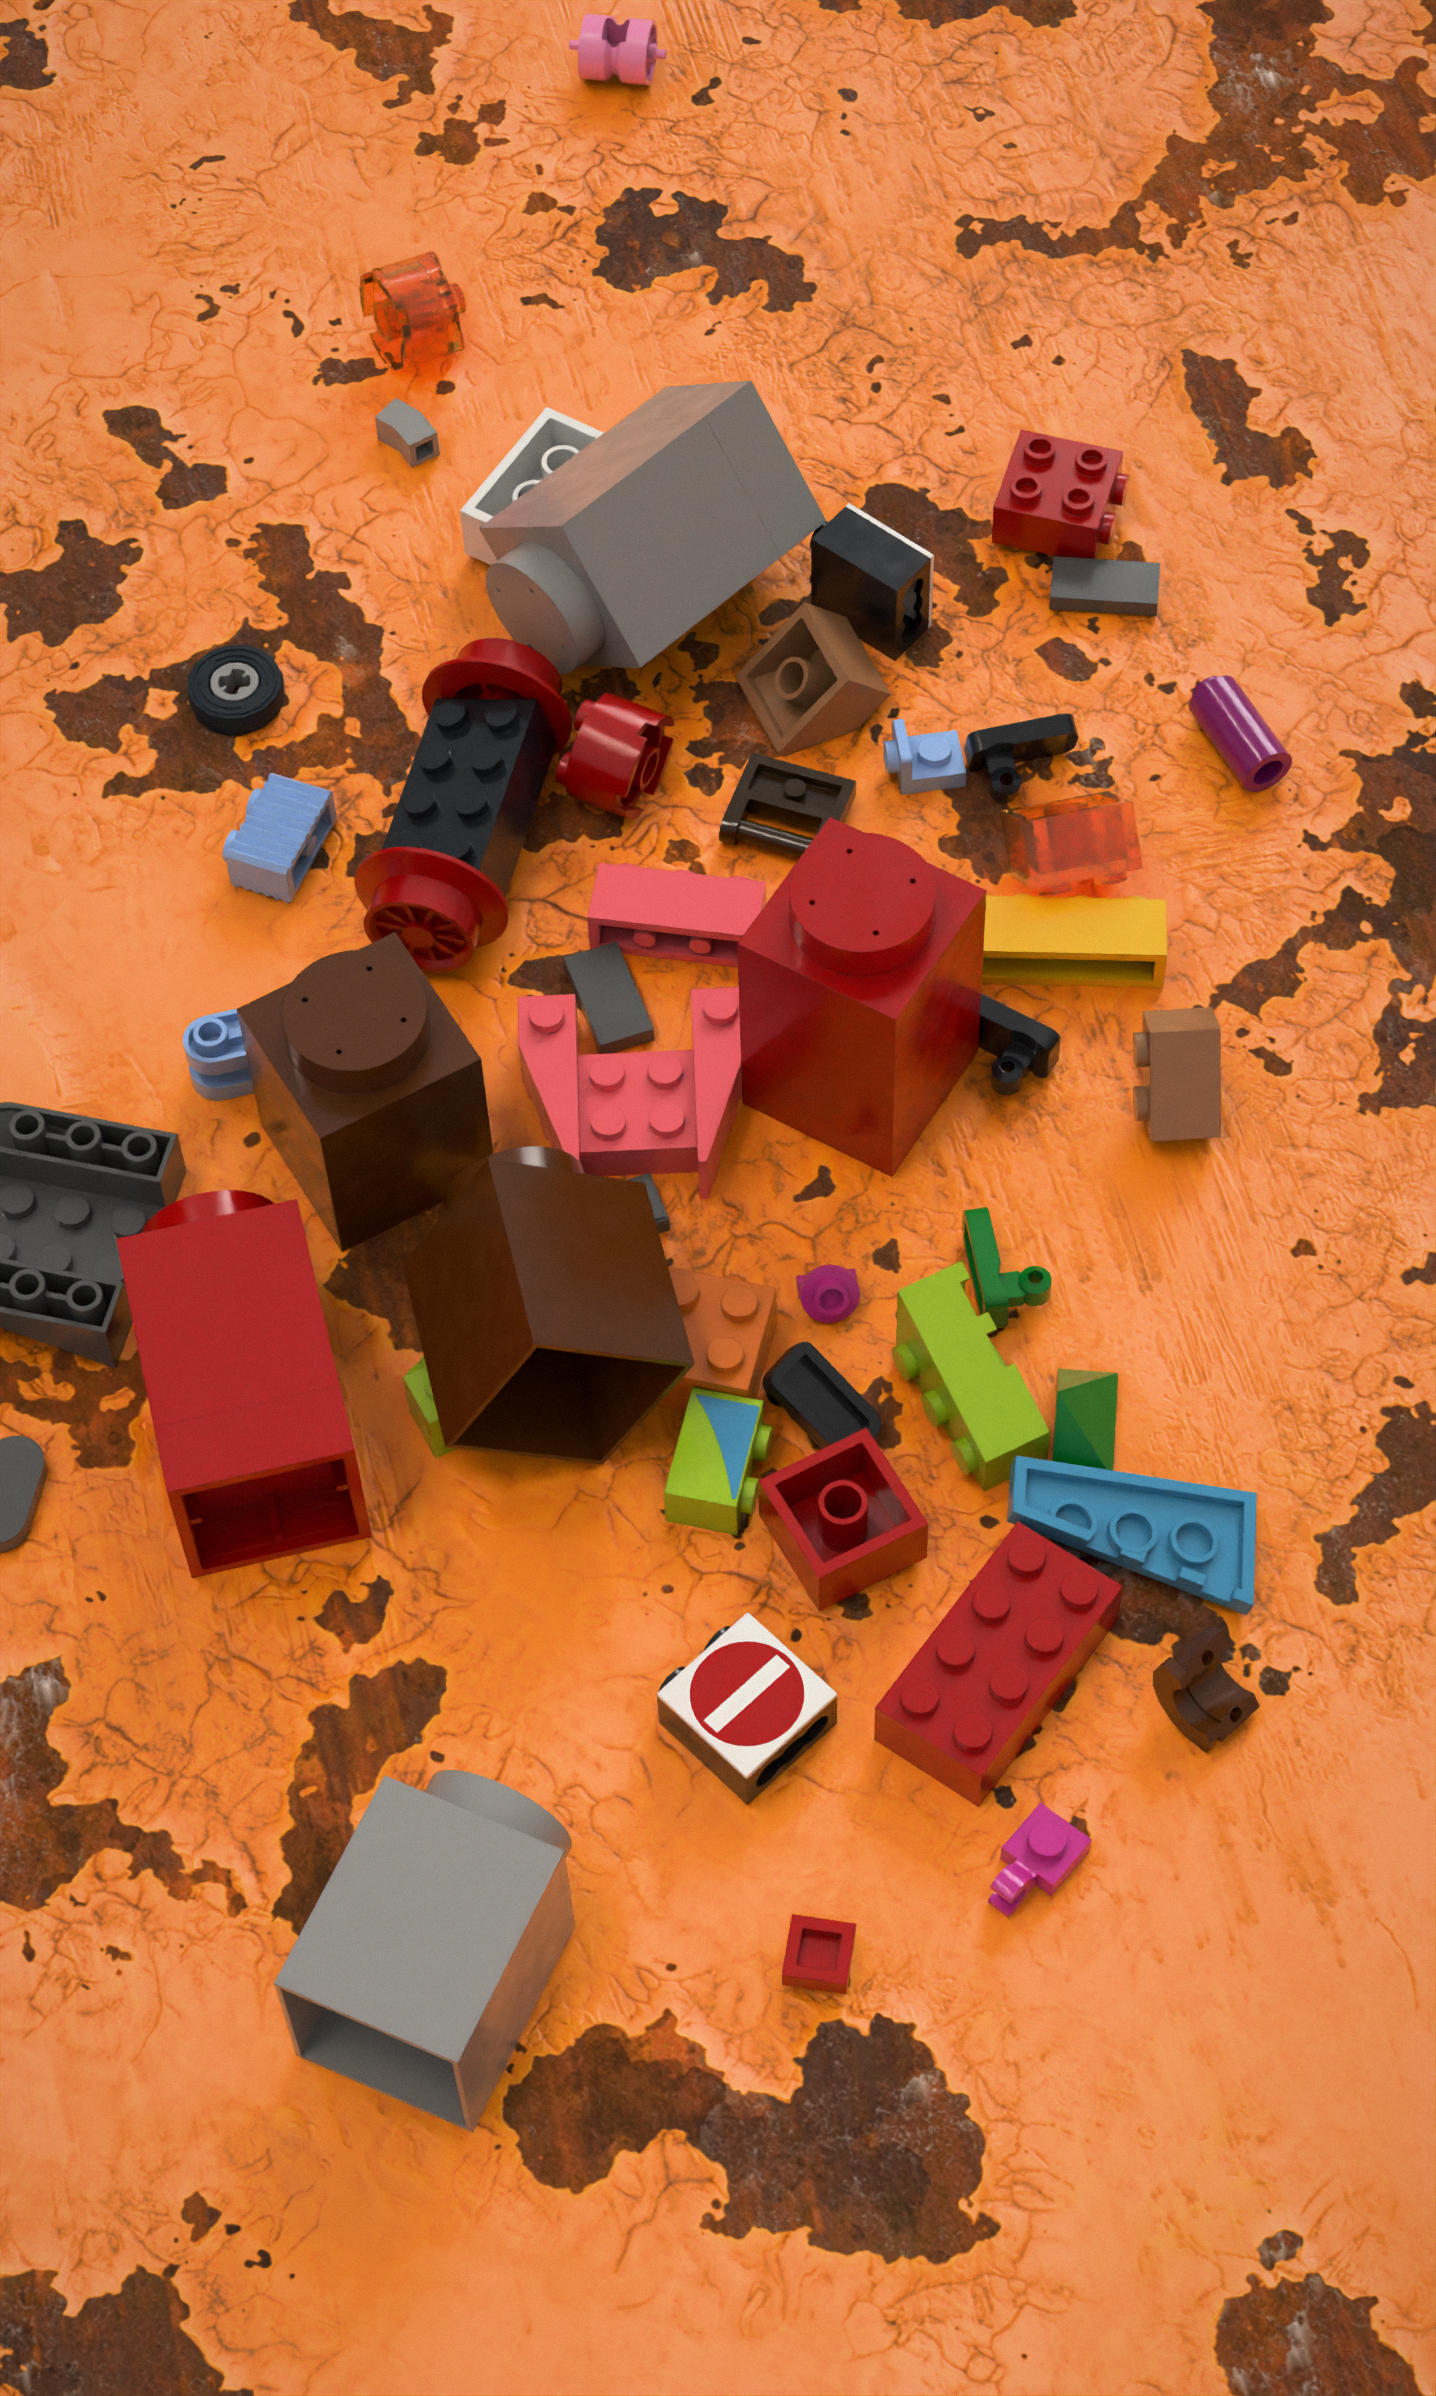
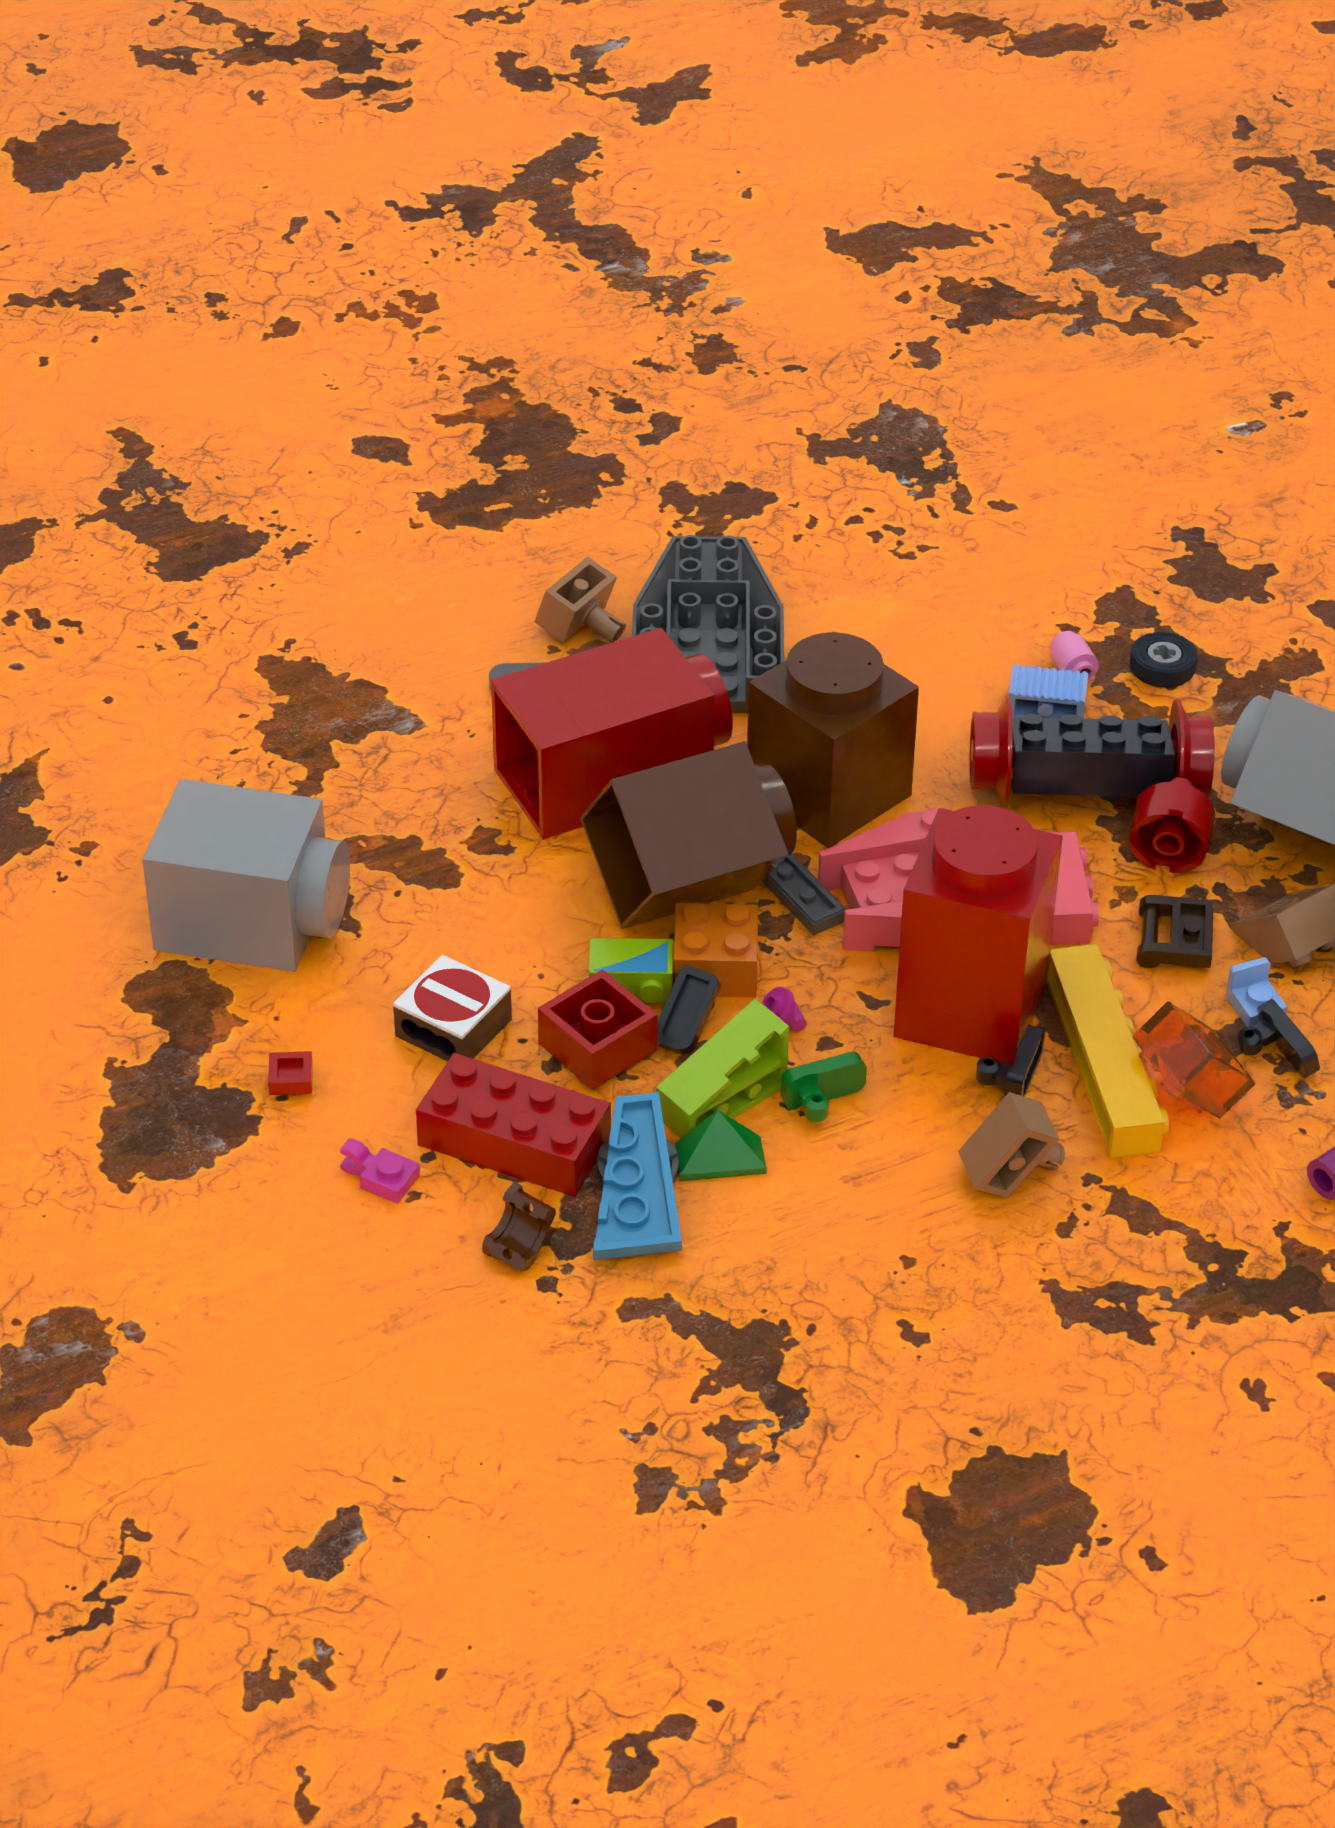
camera: 75 degrees right, 15 degrees down
none -> bright pink brick [1050,631,1099,681]

